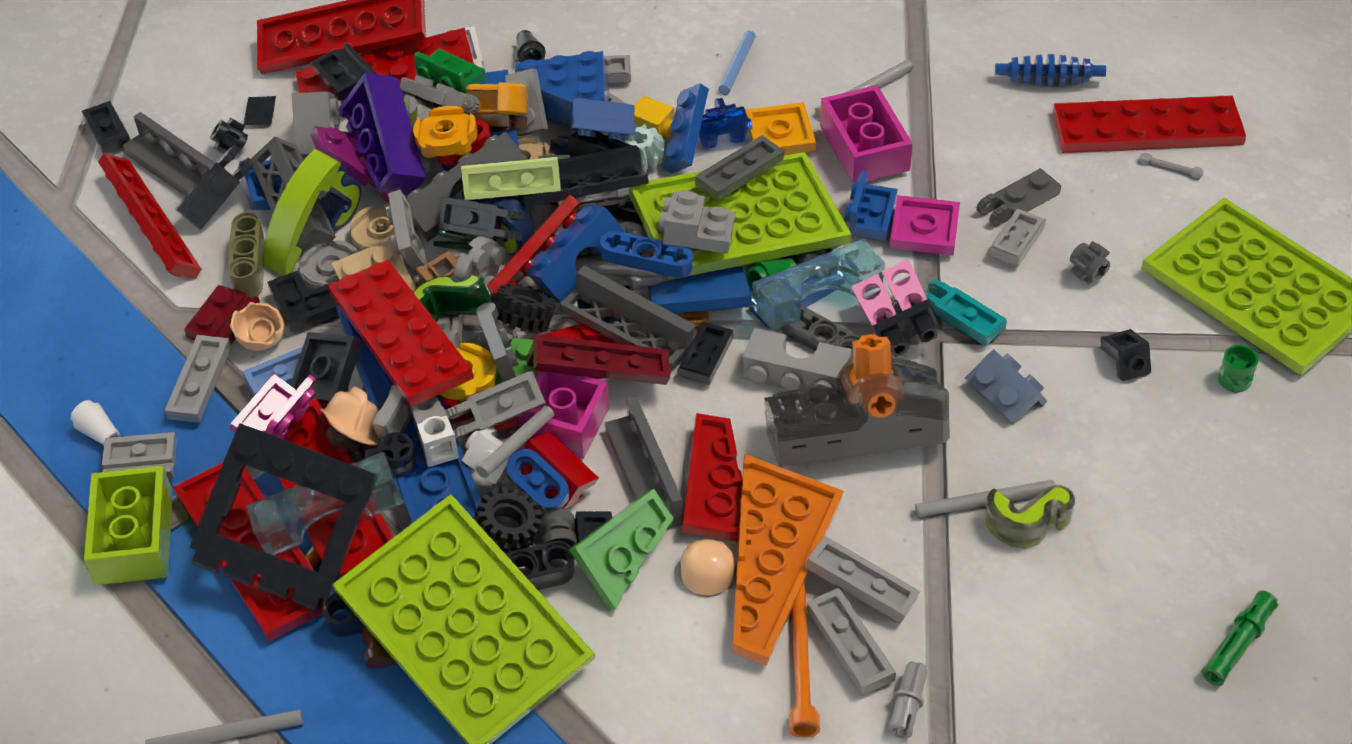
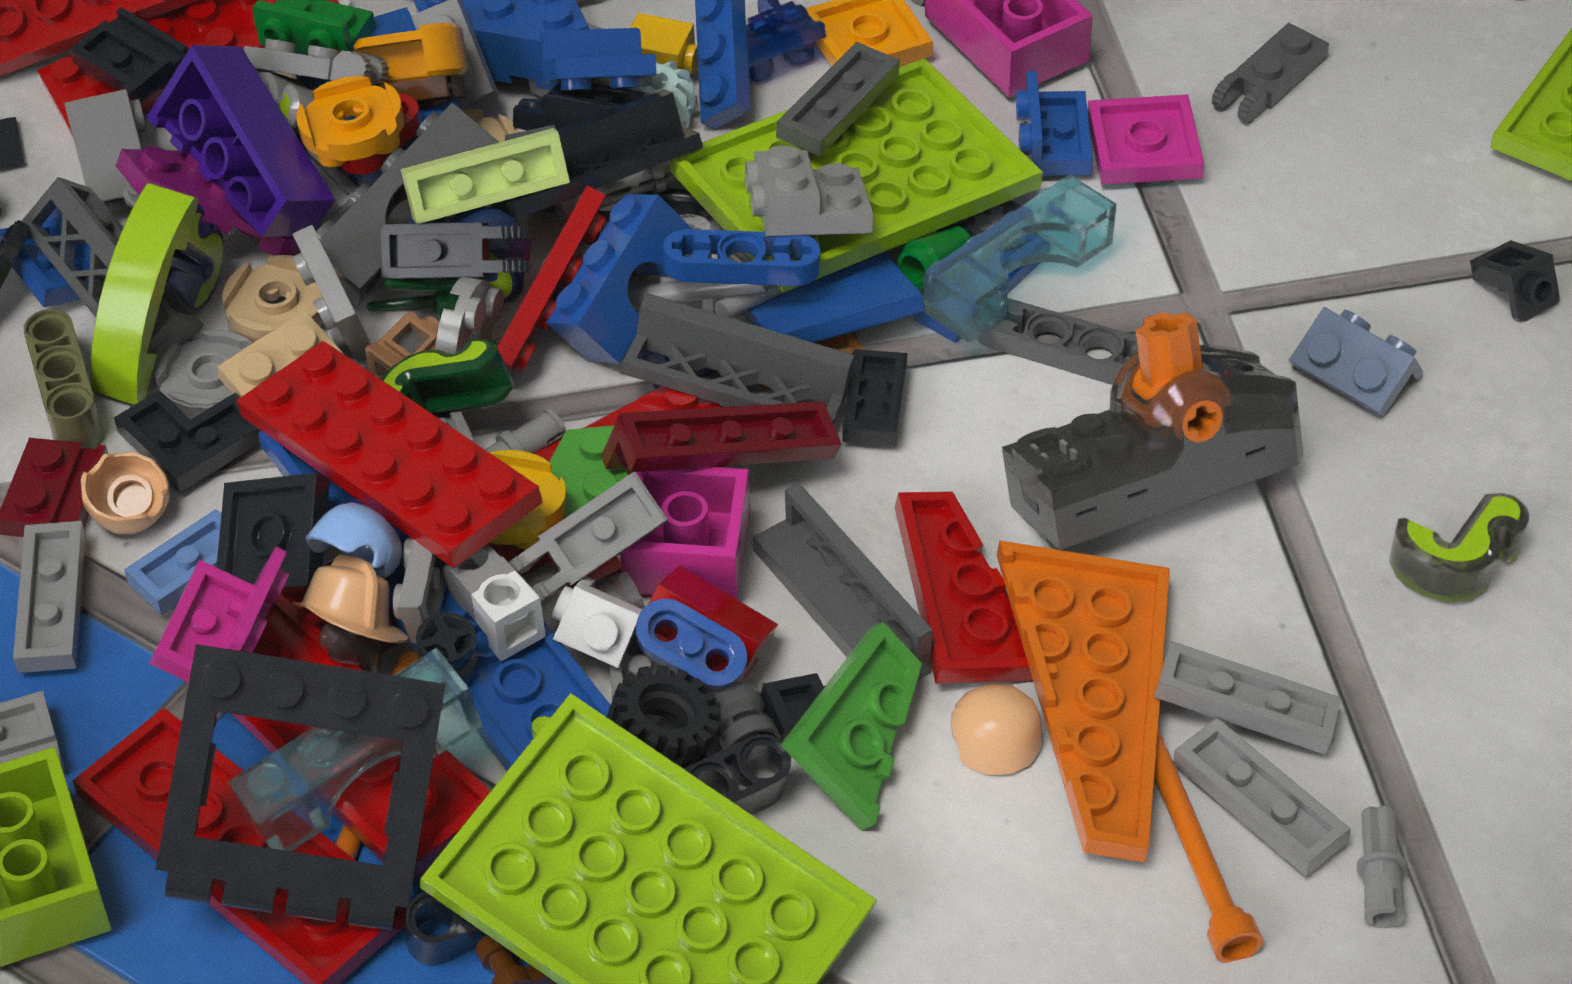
camera: 15 degrees left, 0 degrees up
dark grey plate [476,302,519,382] -> none
light grey bar [476,406,554,478] -> none
black tyre [494,283,556,333] -> none
light grey arch [743,328,852,400] -> none
hips [851,259,938,357] -> none
light grey bar [915,480,1056,518] -> none
teal hinge [923,279,1007,347] -> none
light grey plate [989,208,1046,267] -> none
dark grey gear [1070,241,1110,282] -> none
none -> light blue hair [306,502,402,579]

